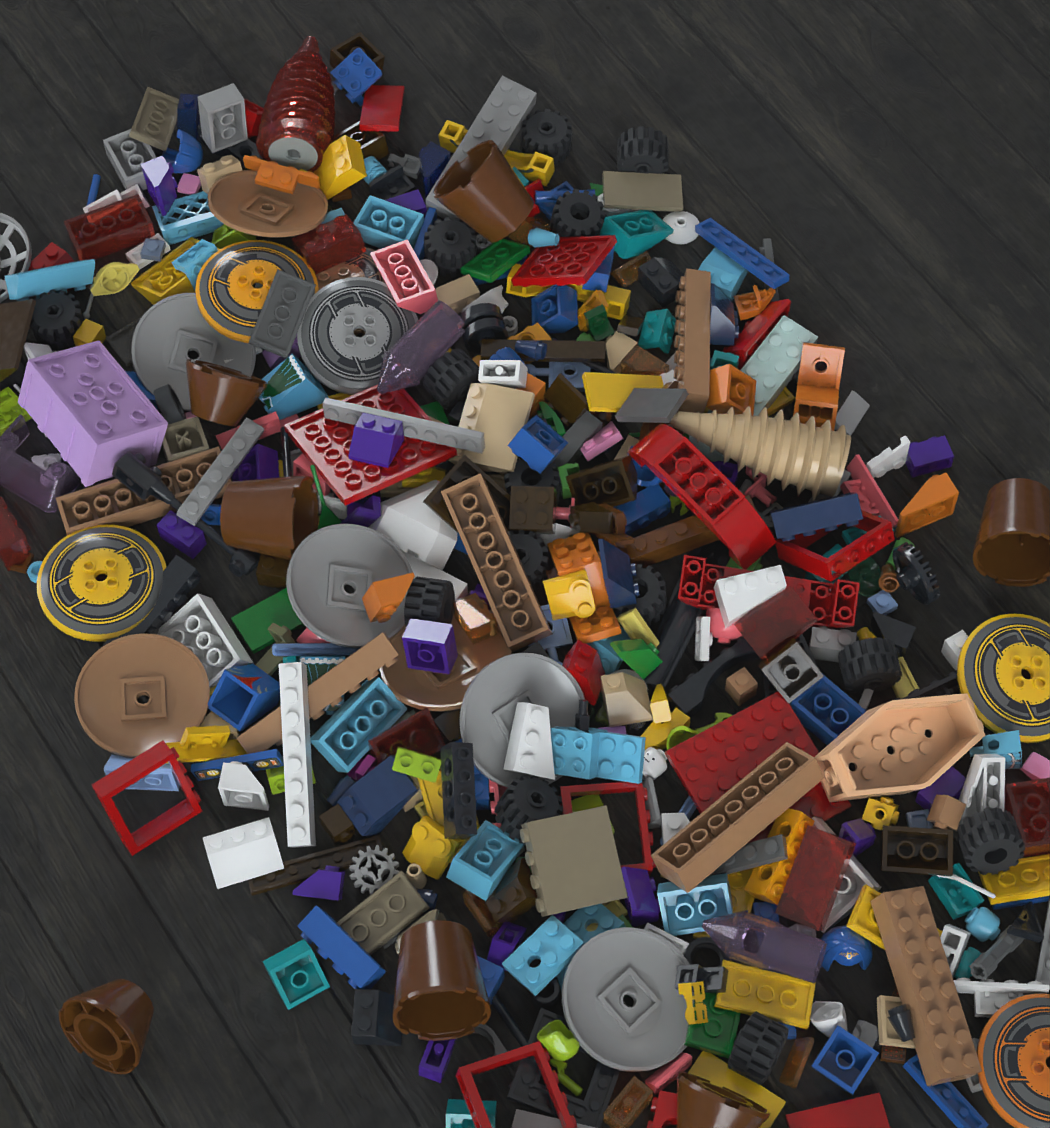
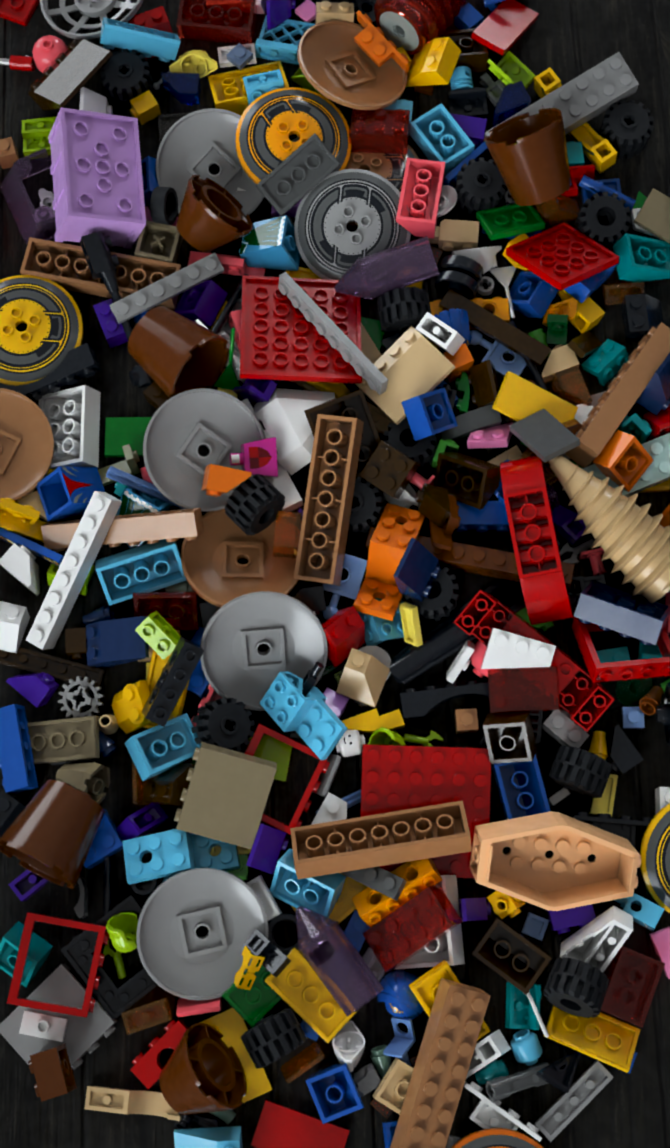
camera: 35 degrees right, 15 degrees up
magenta bracket [347,754,377,782] -> none
dark purple slope [348,412,404,468] -> none
dark purple brick [402,618,458,674] -> none
white wedge [503,702,555,780] -> none
dark blue cone [515,340,547,361] -> none
medium azure cone [528,227,559,248] -> none
yellow slope [543,569,596,620] -> none
green slope [610,639,663,680] -> none
yellow slope [650,684,672,724] -> none
black cone [887,1004,916,1042] -> none
medium nougat brick [927,795,966,830] -> none
none -> clear blue slope [161,73,201,105]
none -> dark pink torso [230,437,278,478]
none -> sand green cone [370,1045,392,1080]
none -> medium blue bracket [383,1016,416,1066]
none -> blue brick [454,3,484,30]
none -> lime bracket [487,51,536,94]
none -> white piece [489,266,516,319]

